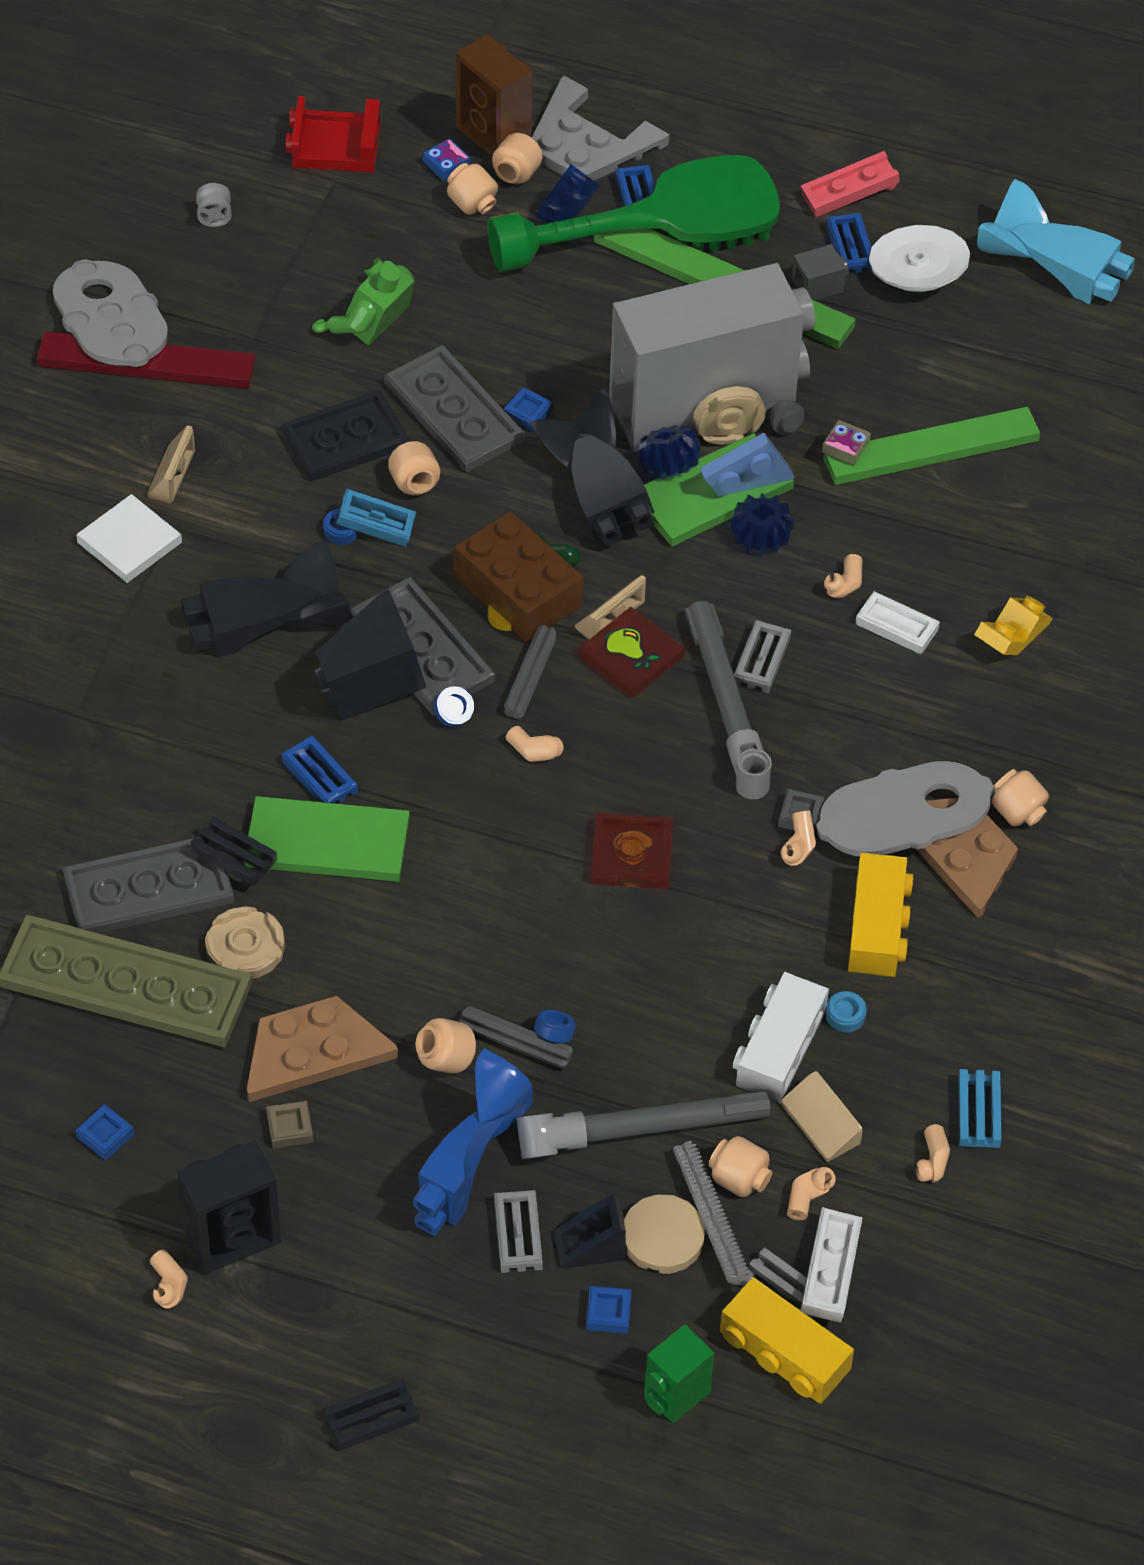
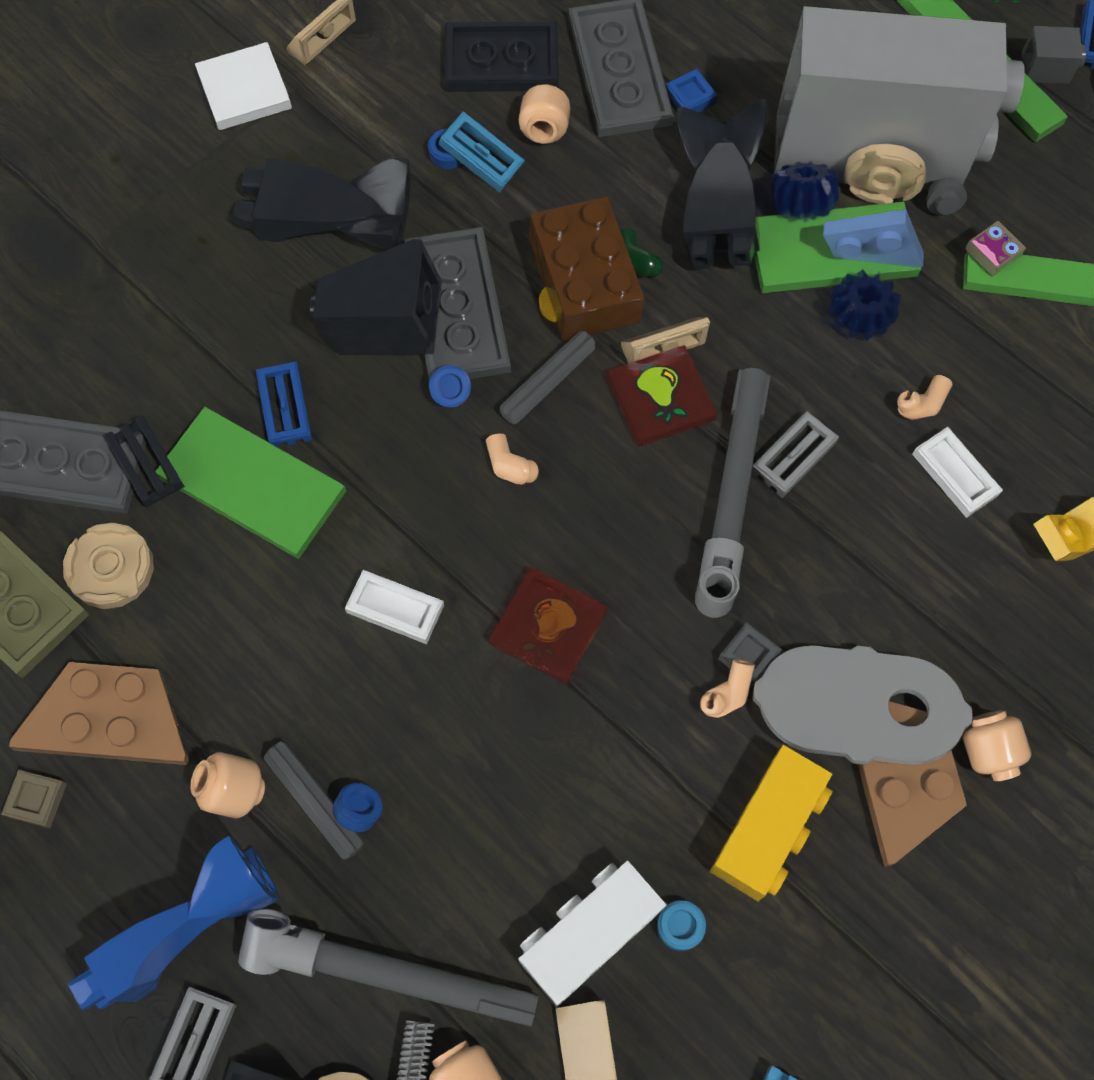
camera: 25 degrees right, 15 degrees up
none -> white tile [345,570,444,644]

